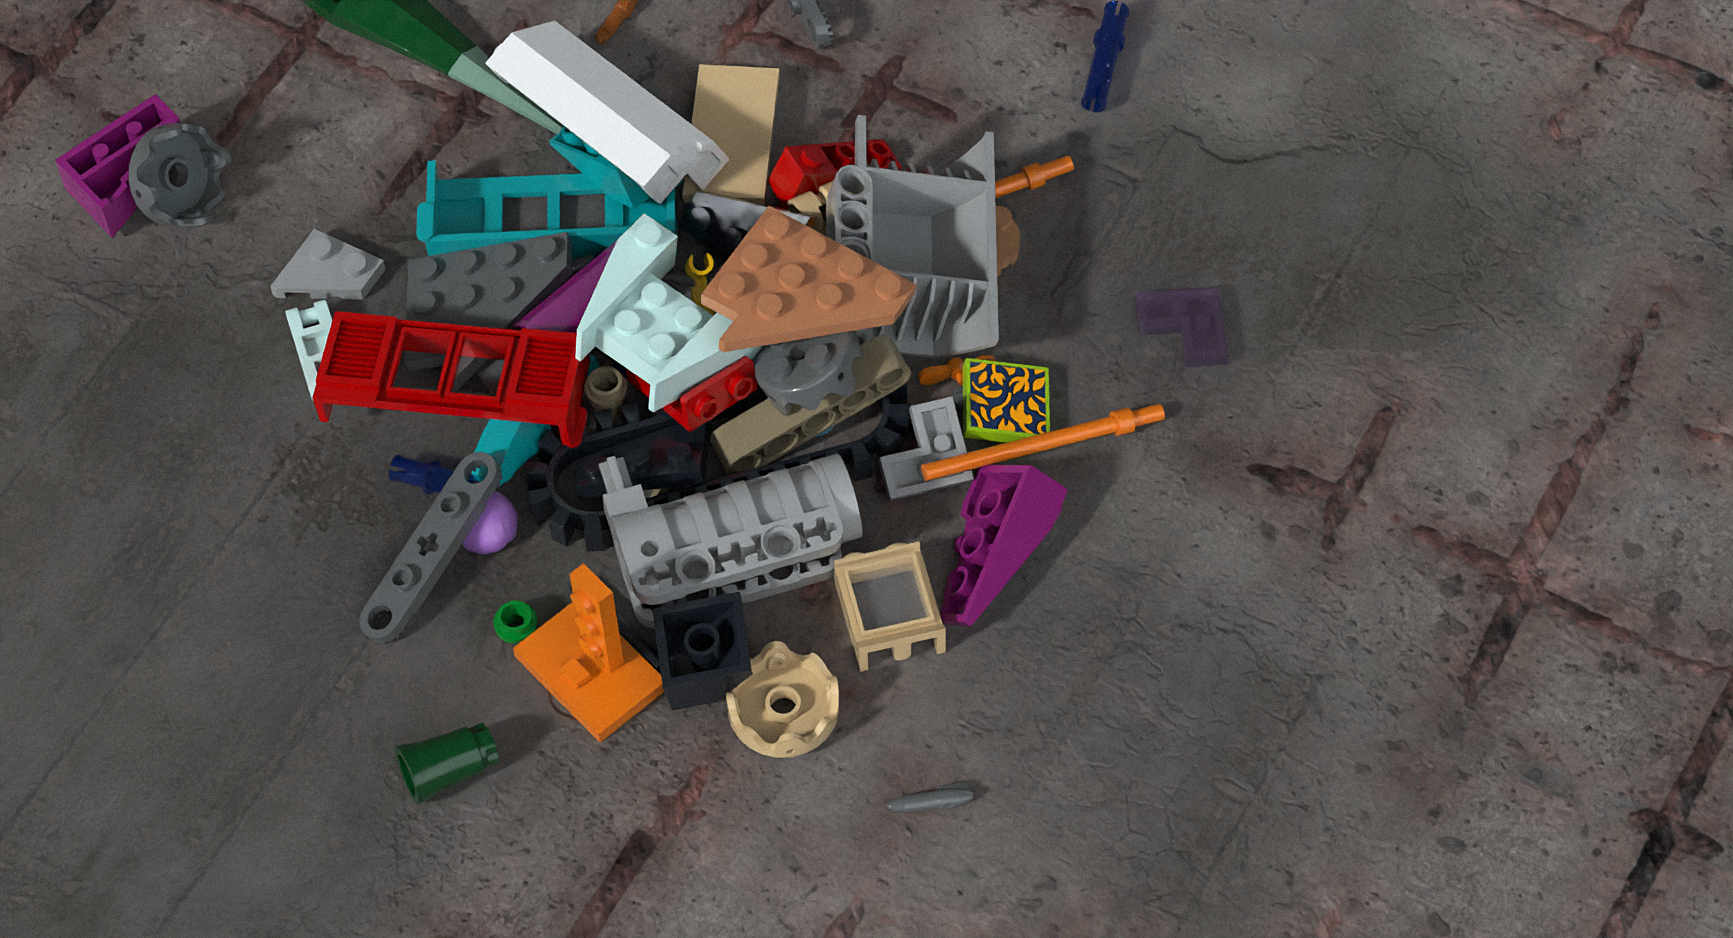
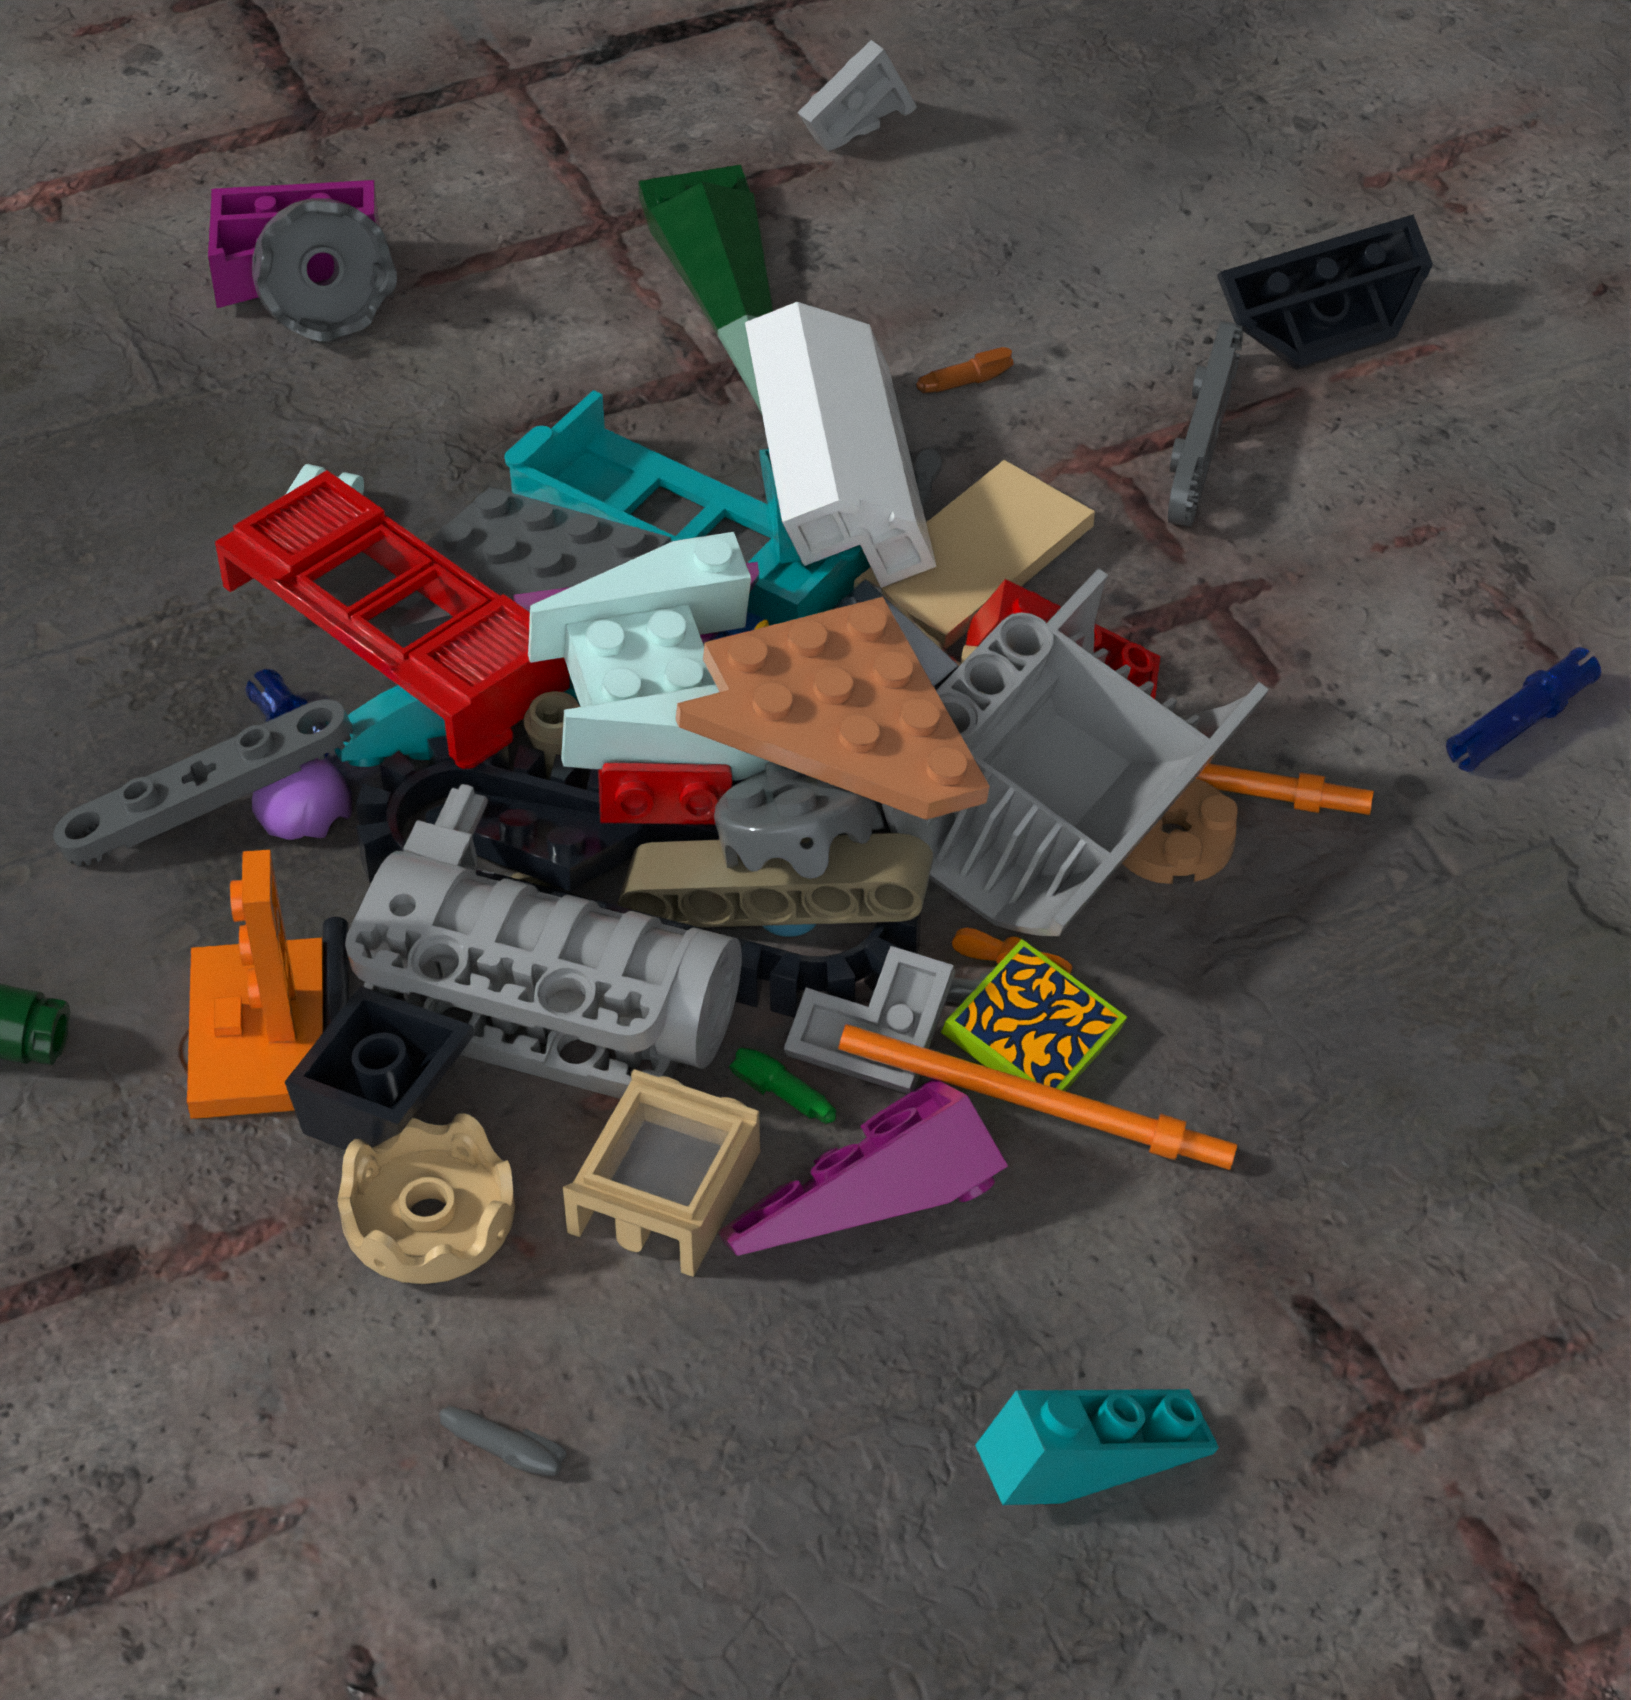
camera: 35 degrees right, 10 degrees down
light grey wing [270,229,386,300] -> none
green plate [493,600,538,644] -> none
clear purple tile [1135,287,1228,368] -> none
none -> green piece [728,1048,836,1124]
none -> teal slope [975,1389,1219,1505]

